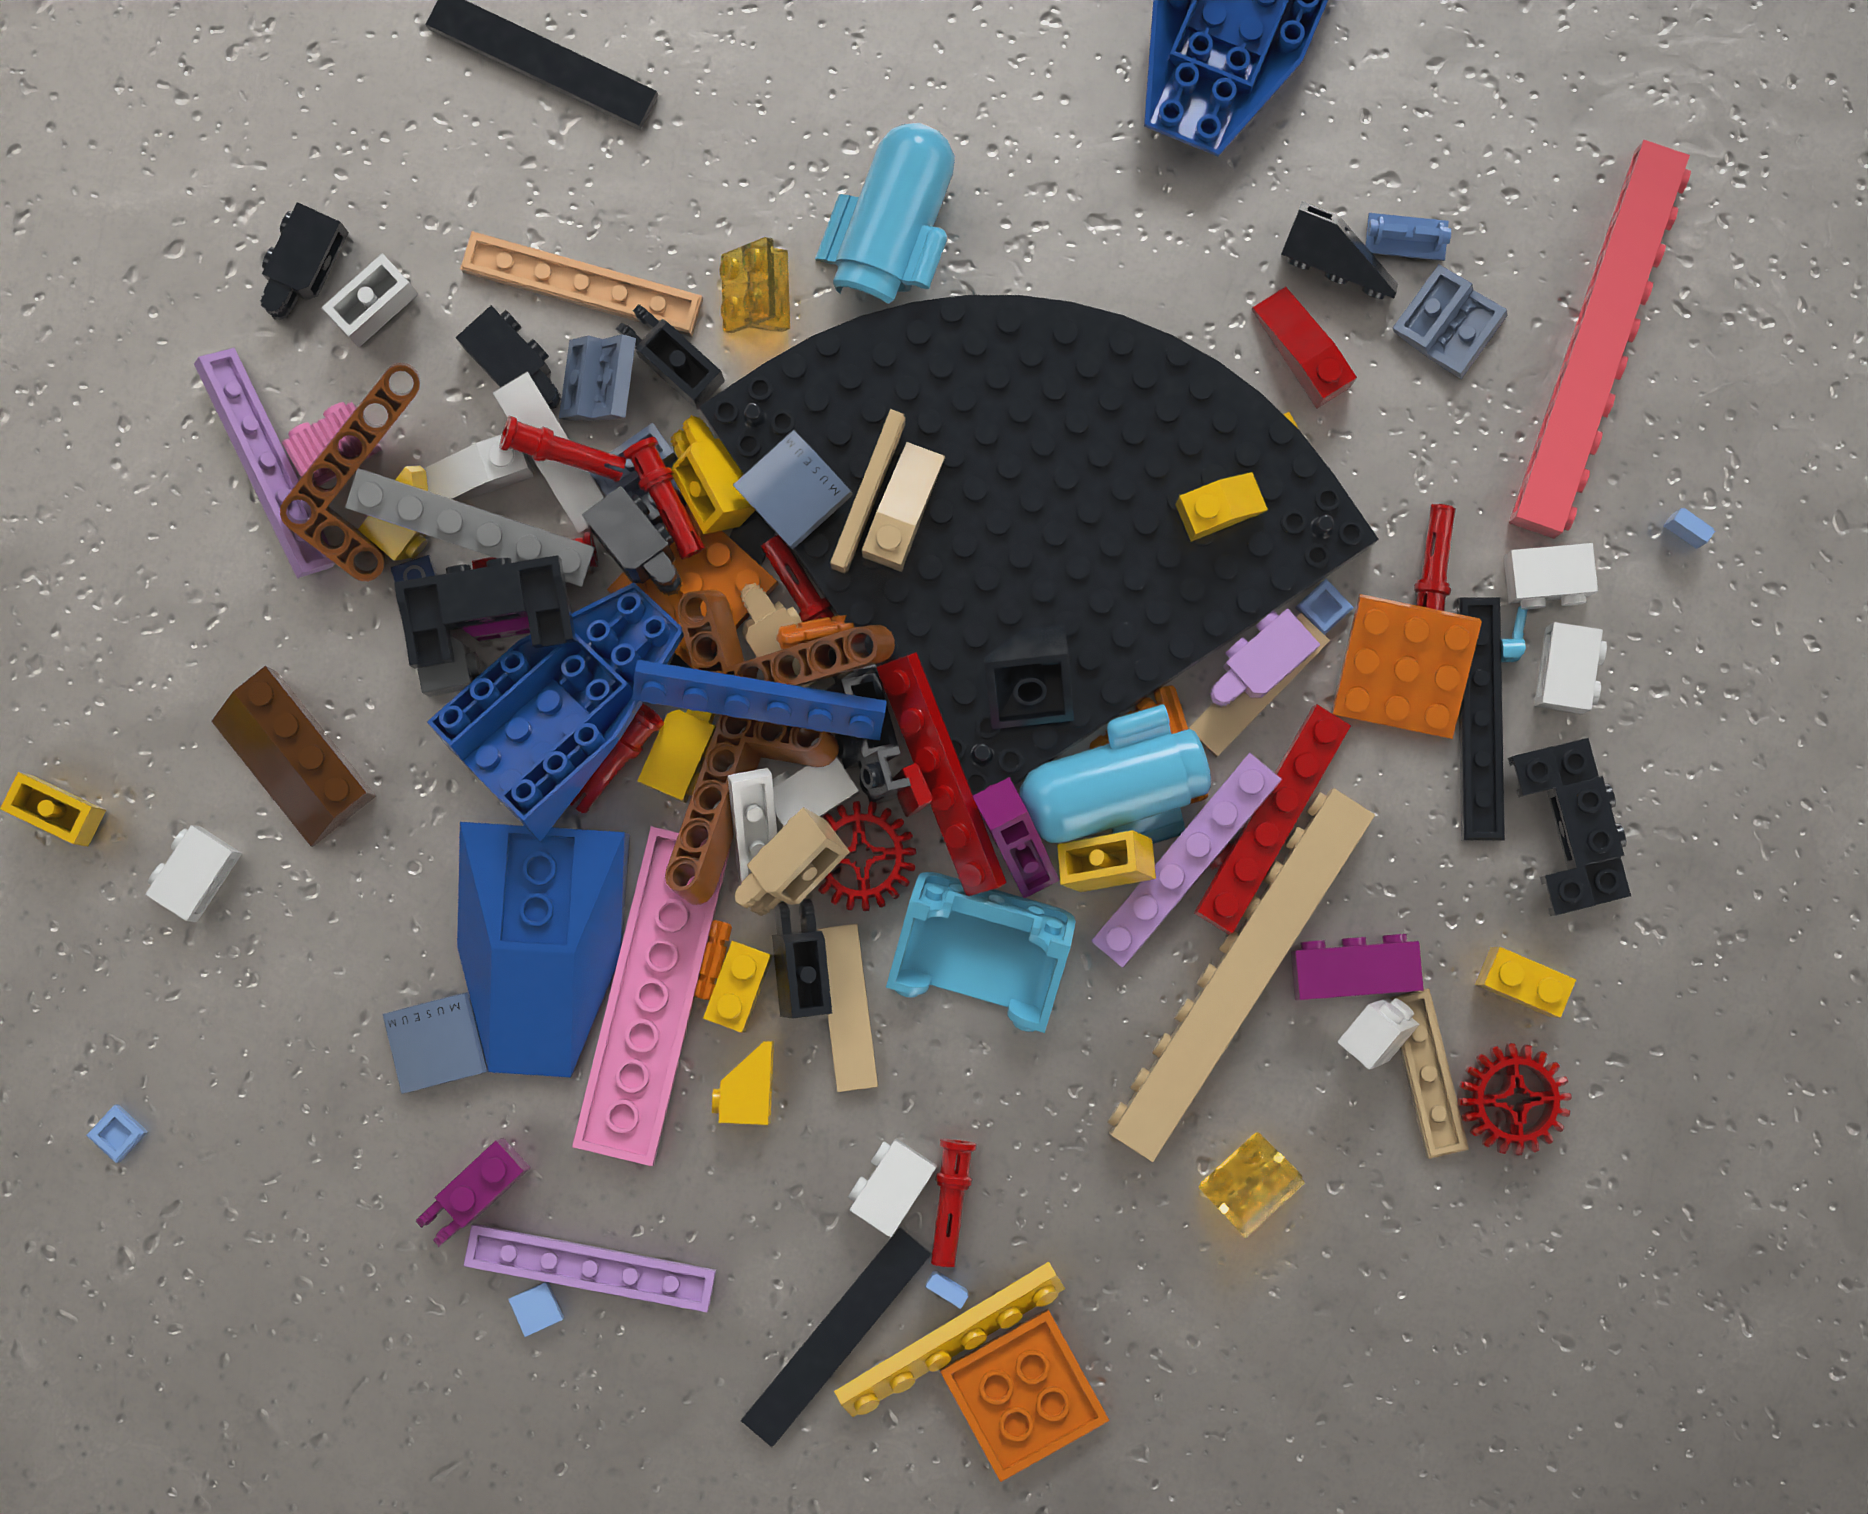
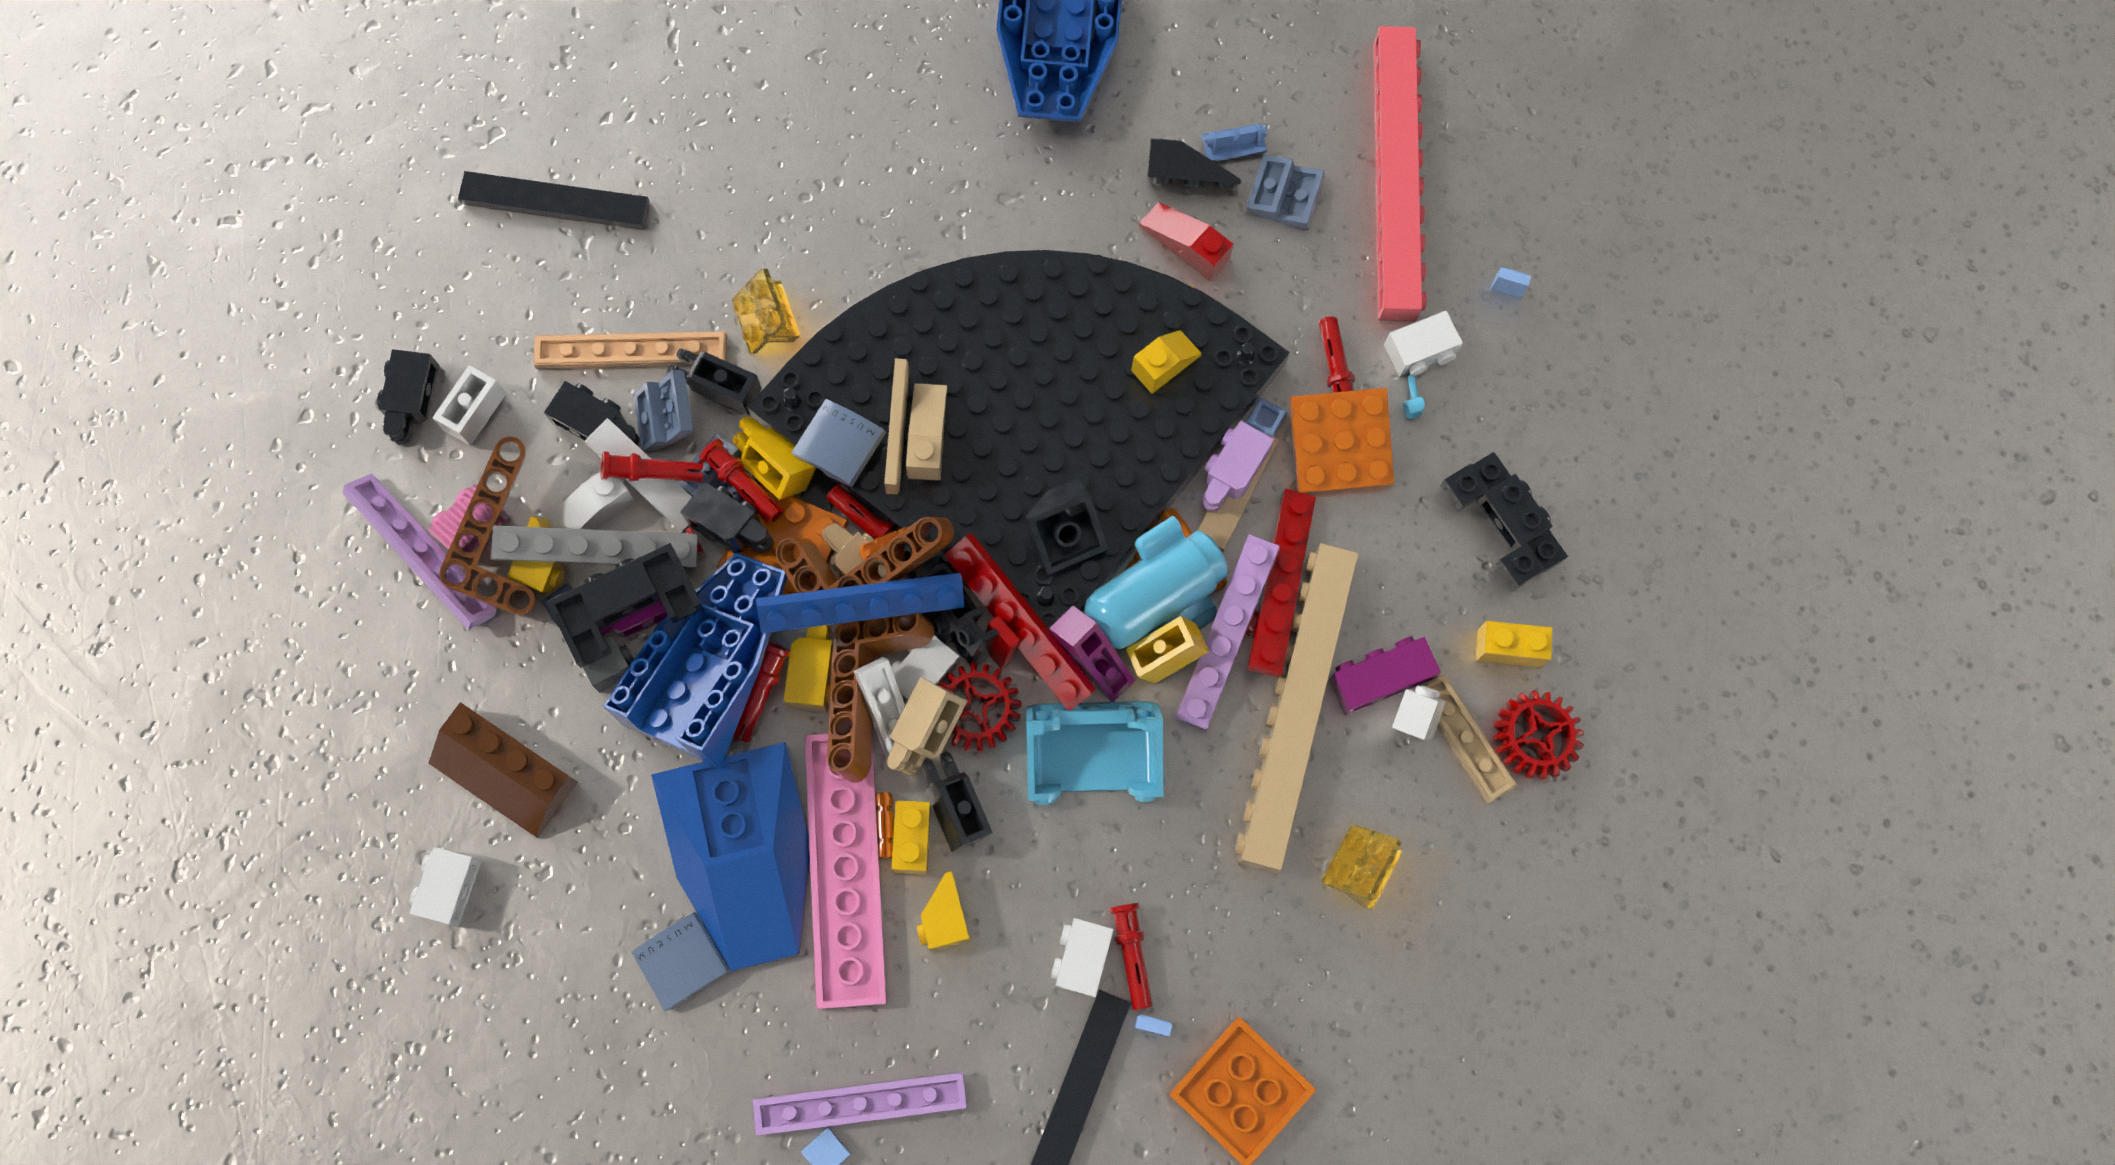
camera: 25 degrees left, 10 degrees down
yellow brick [0,772,106,847] -> none
light blue tile [86,1104,148,1163] -> none
magenta hinge [416,1138,531,1247] -> none
medium azure piece [815,123,955,304] -> none
tan tile [817,924,878,1092] -> none
yellow plate [834,1262,1065,1417] -> none
black tile [1457,597,1505,841] -> none
white brick [1534,622,1607,714] -> none

